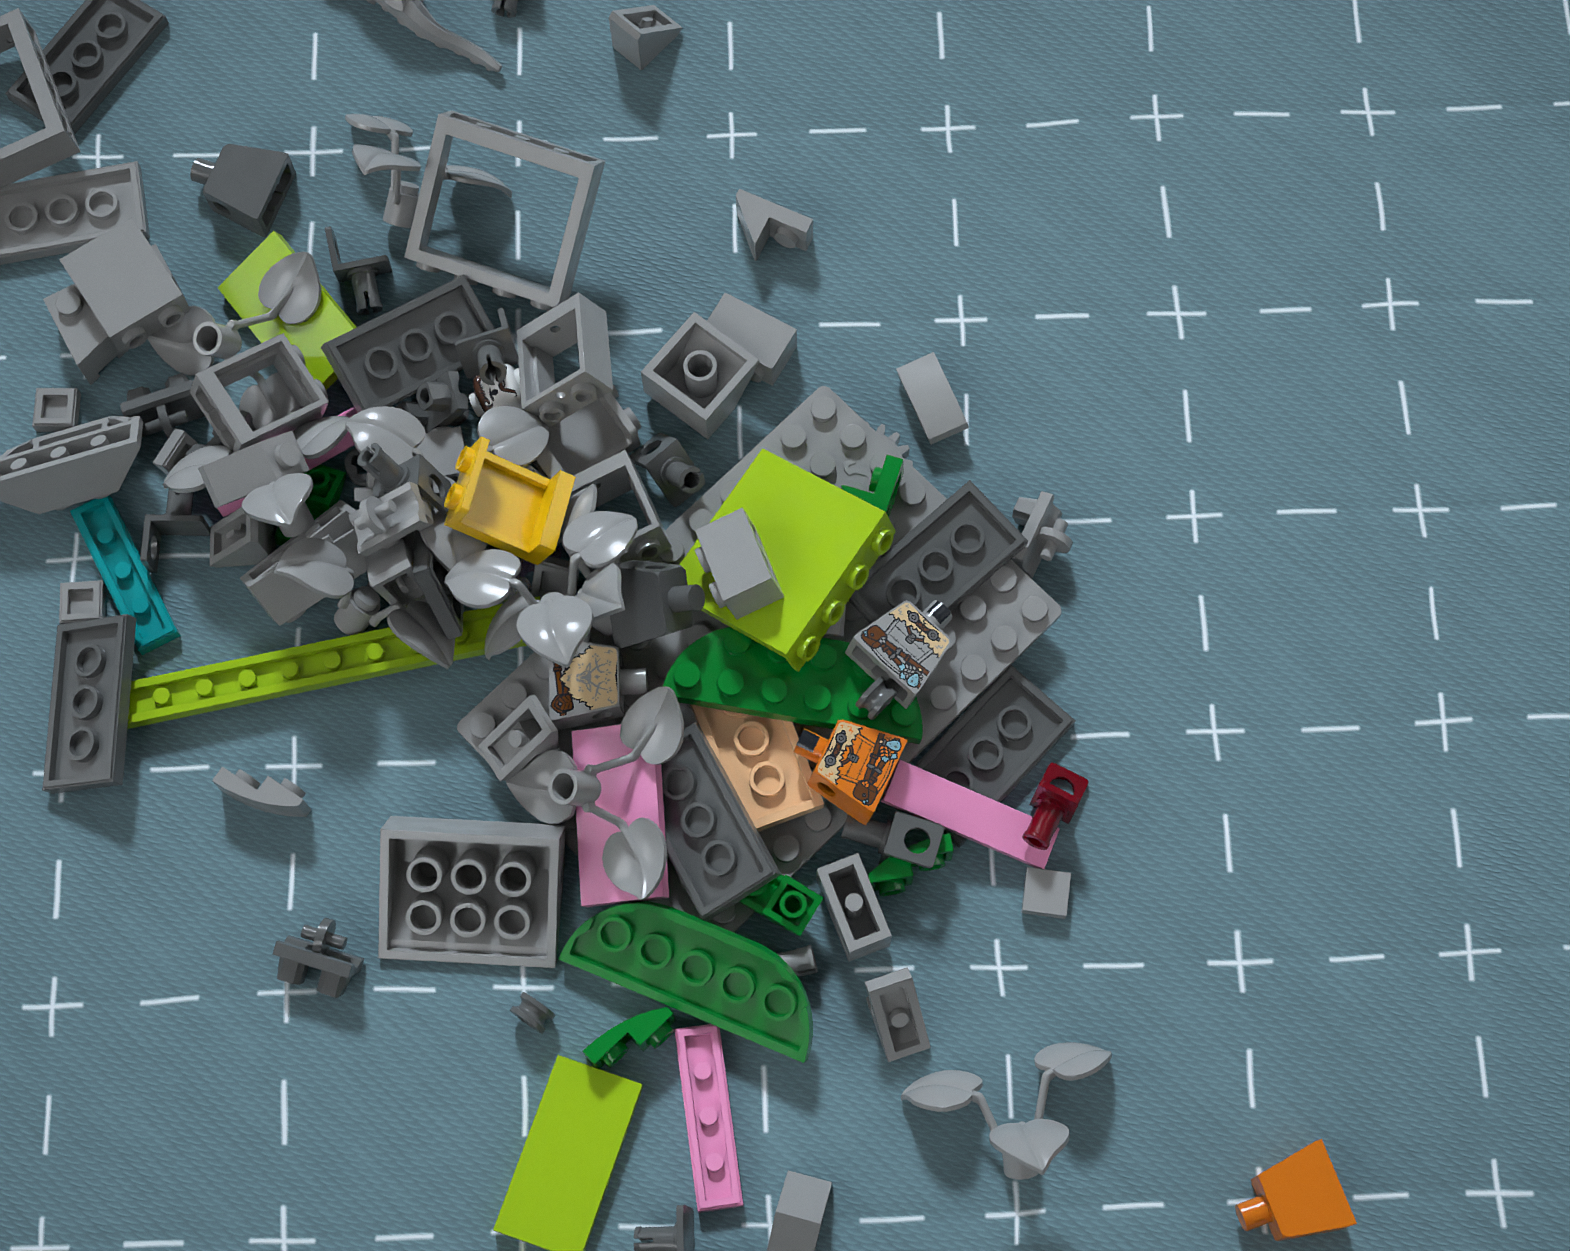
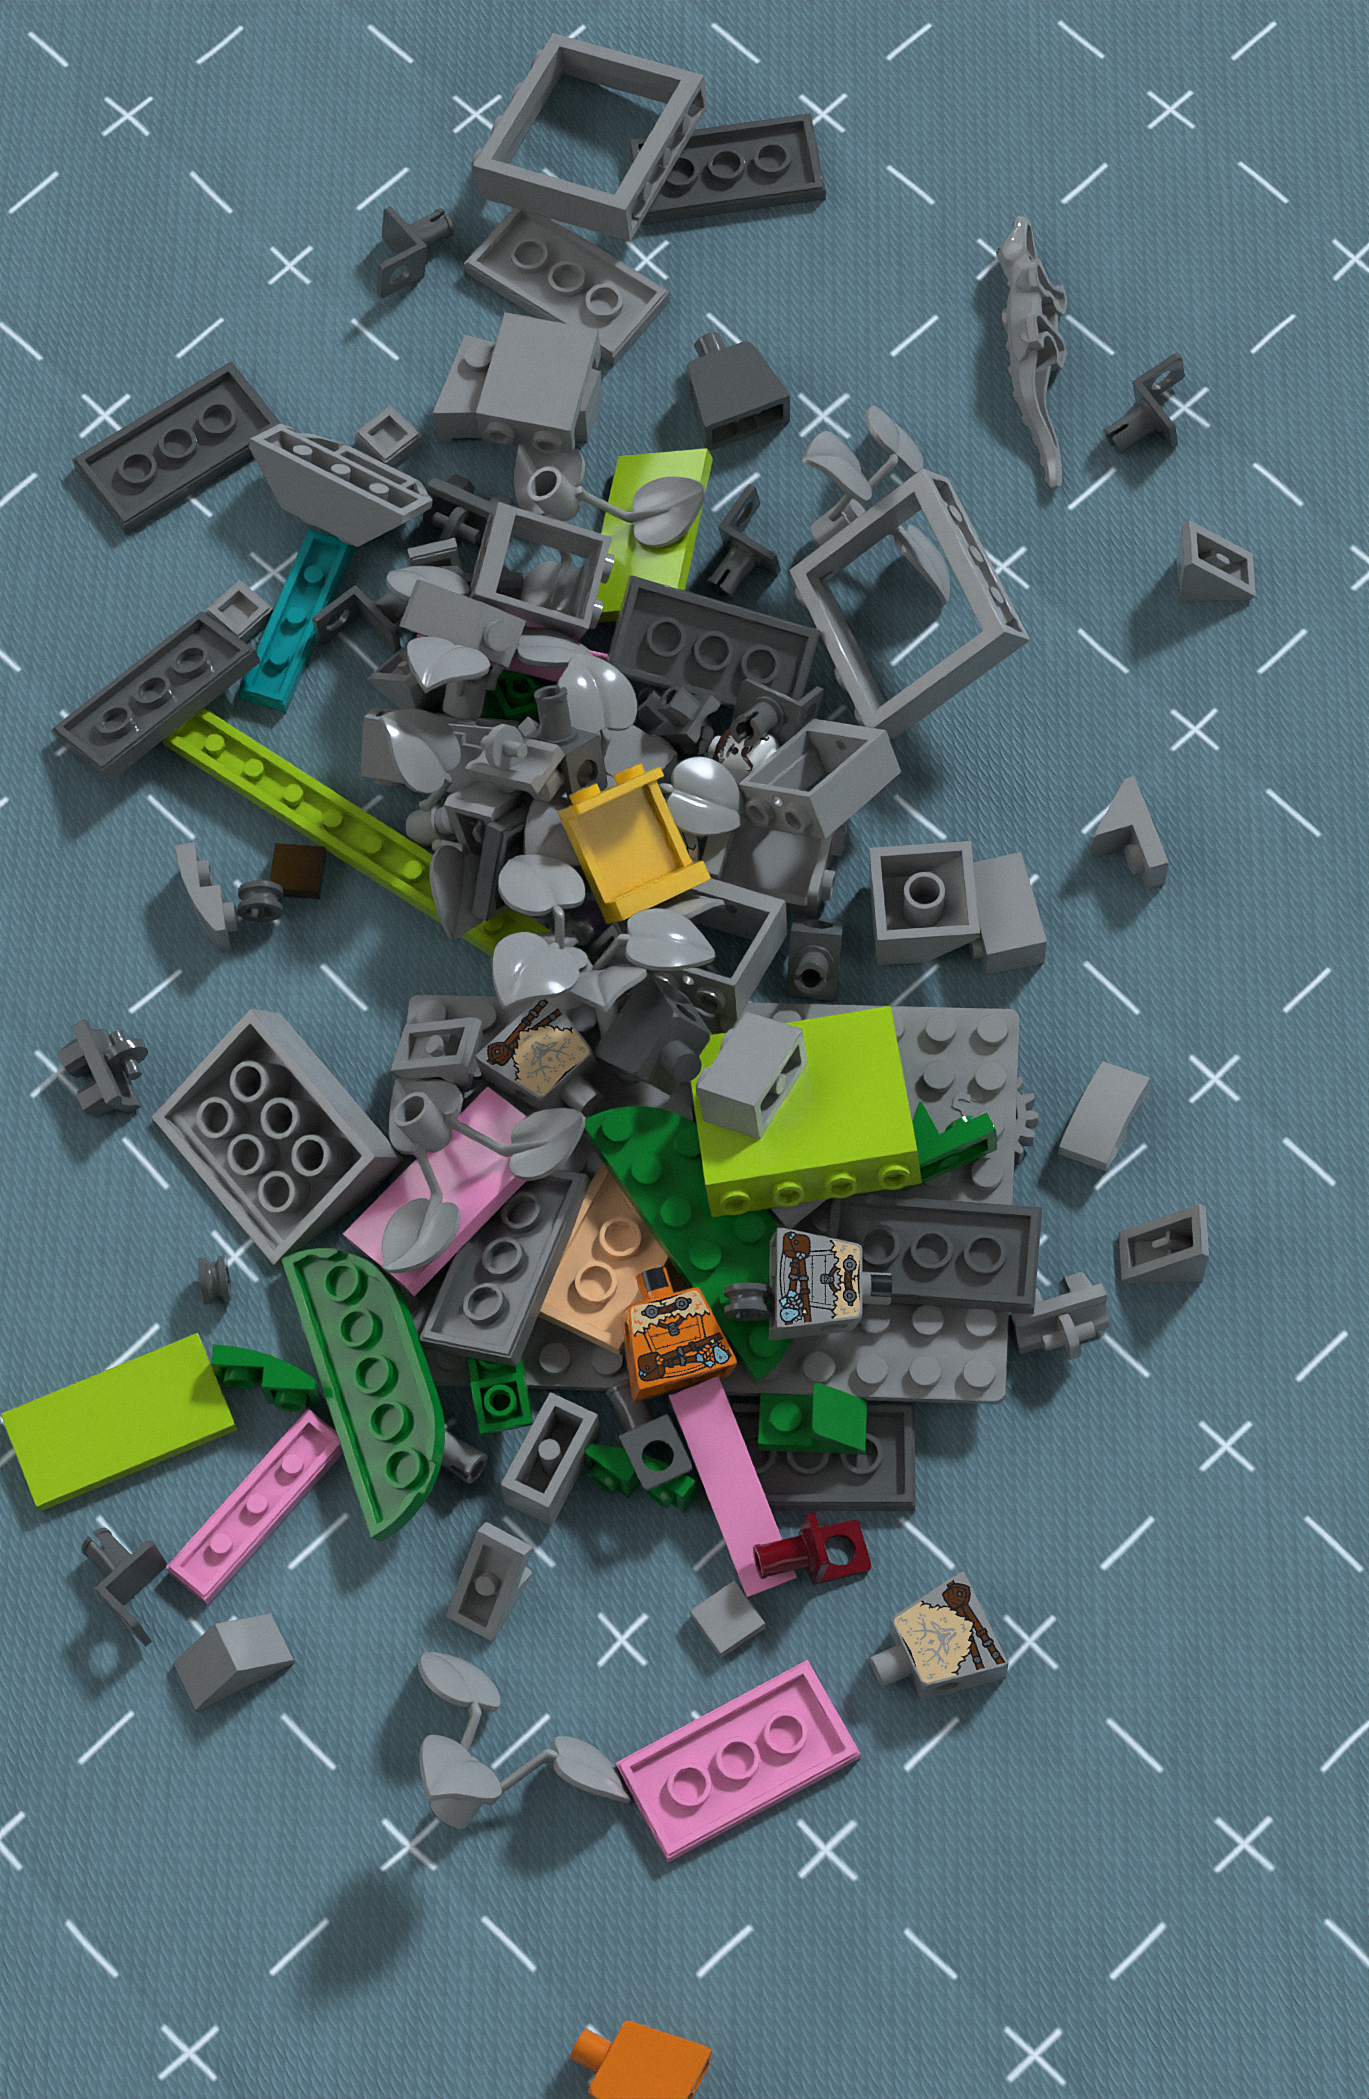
camera: 50 degrees right, 5 degrees down
none -> dark grey bush [238,880,283,922]
none -> dark brown tile [270,843,327,899]
none -> bright pink tile [615,1660,861,1863]
none -> green slope [758,1383,867,1455]
none -> torso [869,1571,1009,1699]
none -> light grey slope [1119,1204,1209,1283]

